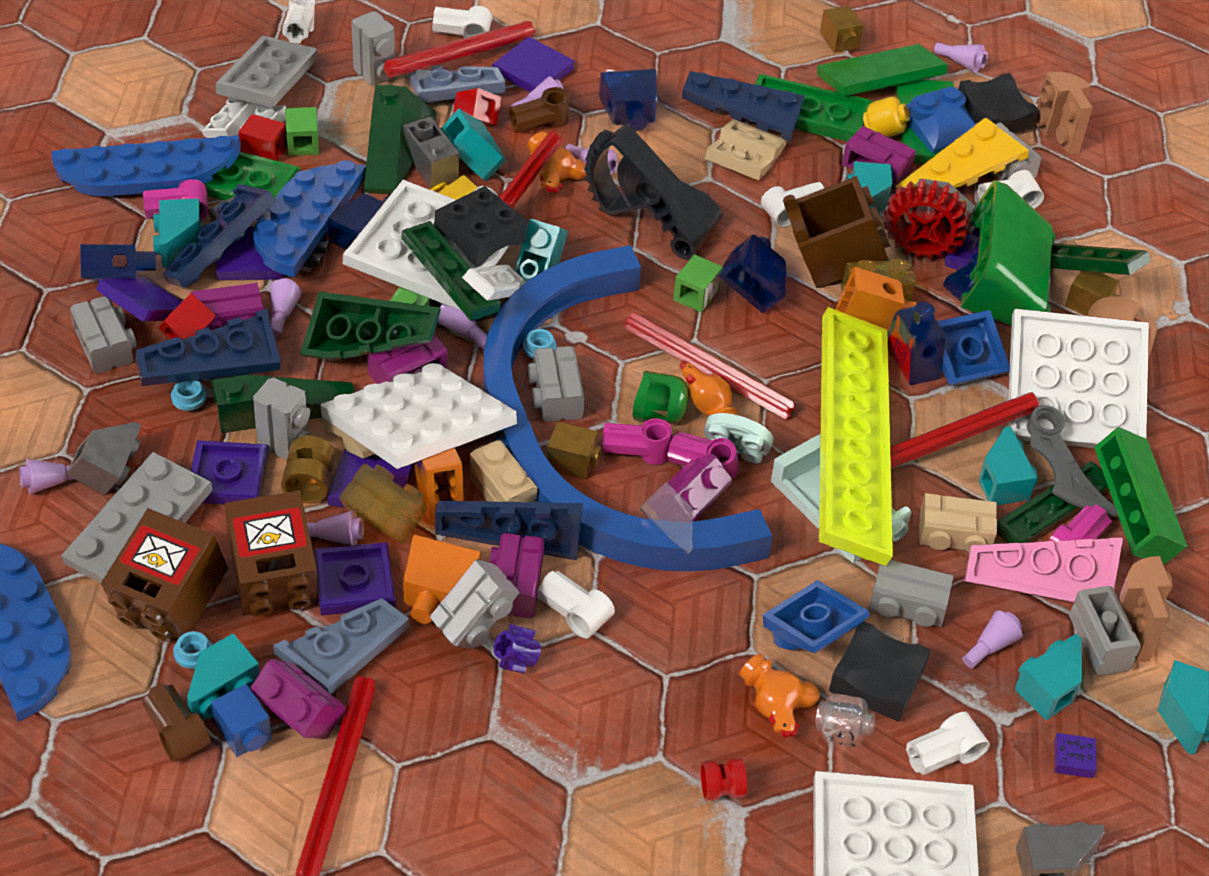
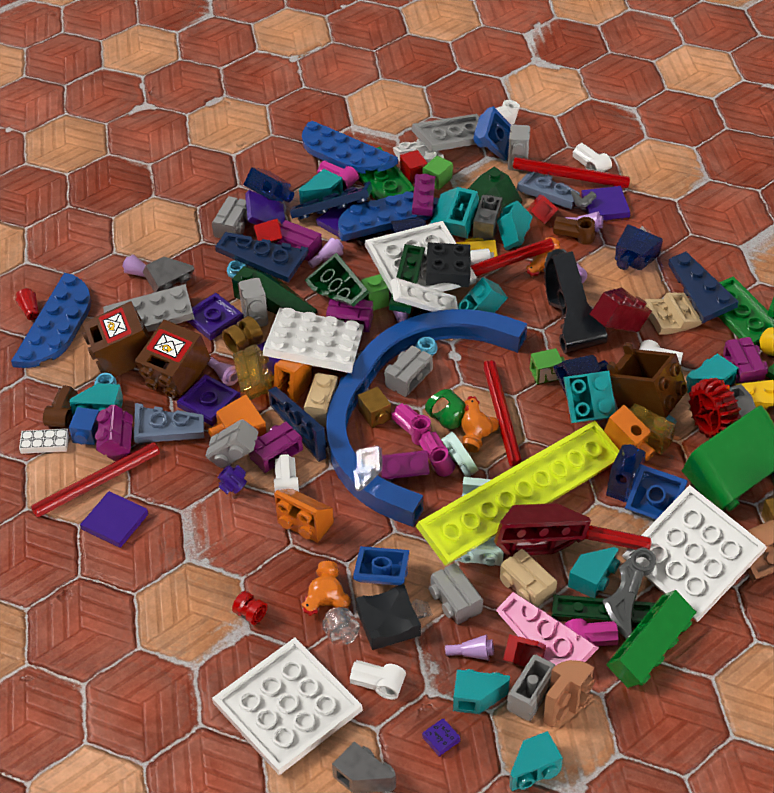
camera: 50 degrees right, 0 degrees up
none -> white tile [19,429,69,454]
none -> dark purple tile [80,491,149,548]
none -> orange slope [274,489,334,543]
none -> magenta plate [412,174,435,216]
none -> teal slope [430,187,480,238]
none -> blue slope [474,106,511,161]
none -> dark red wedge [494,503,591,557]
none -> red panel [503,634,546,667]
none -> teal slope [563,371,616,423]
none -> dark grey animal [571,190,597,208]
none -> dark red wedge [590,287,652,332]

